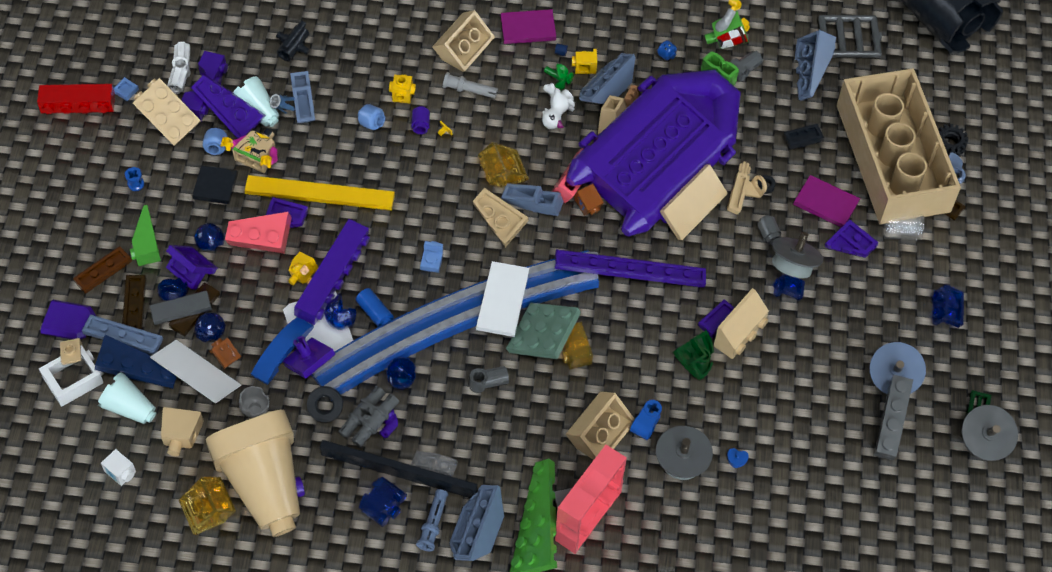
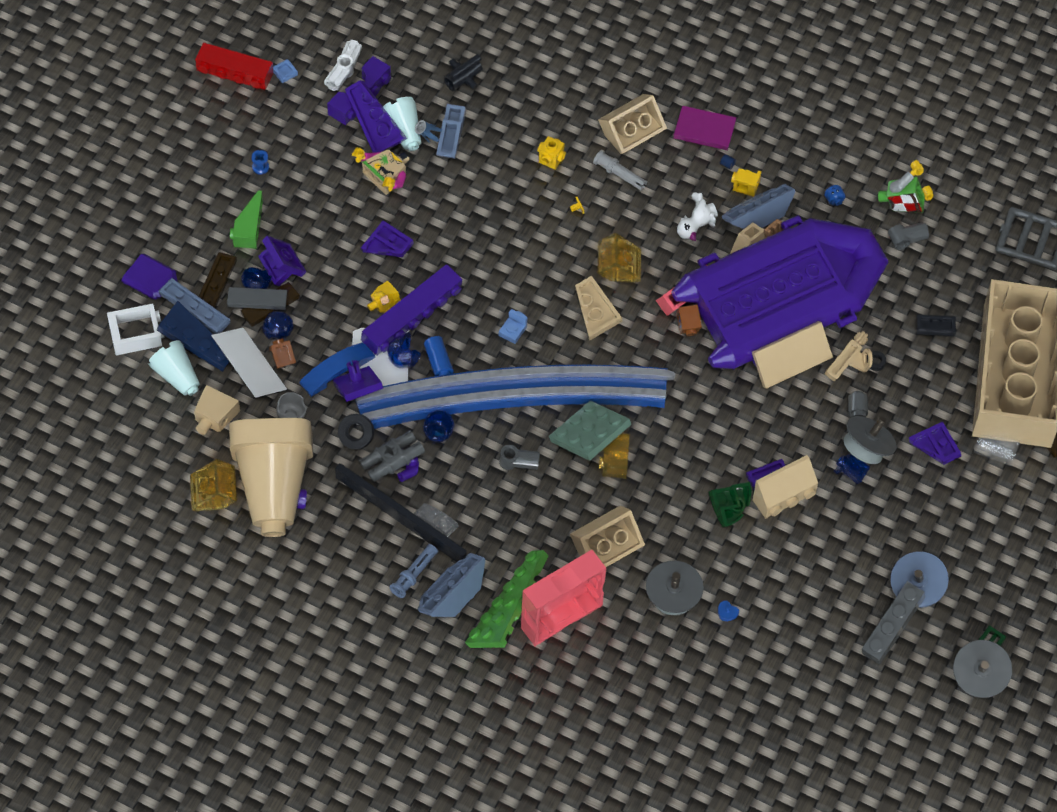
camera: 20 degrees right, 0 degrees up
tan bracket [60,338,85,365] -> none
reddish brown tile [73,246,132,294] -> none
white brick [101,449,136,486] -> none
tan bracket [133,78,201,146] -> none
black tile [192,165,238,204] -> none
clear blue hair [194,223,225,251] -> none
medium blue head [203,128,228,155] -> none
coral wedge [225,212,292,254] -> none
yellow tile [244,175,395,211] -> none
medium blue head [358,104,385,130] -> none
clear blue brick [359,477,407,527] -> none
dark purple brick [411,106,430,134] -> none
white tile [476,261,530,337] -> none
sand blue slope [501,183,564,216] -> none
green plant [544,64,574,91] -> none
dark purple tile [554,249,706,288] -> none
blue piece [630,400,662,440] -> none
bright green brick [701,52,739,86] -> none
magenta tile [793,175,860,227] -> none
sand blue wedge [795,30,836,101] -> none
clear blue bracket [932,284,964,328] -> none

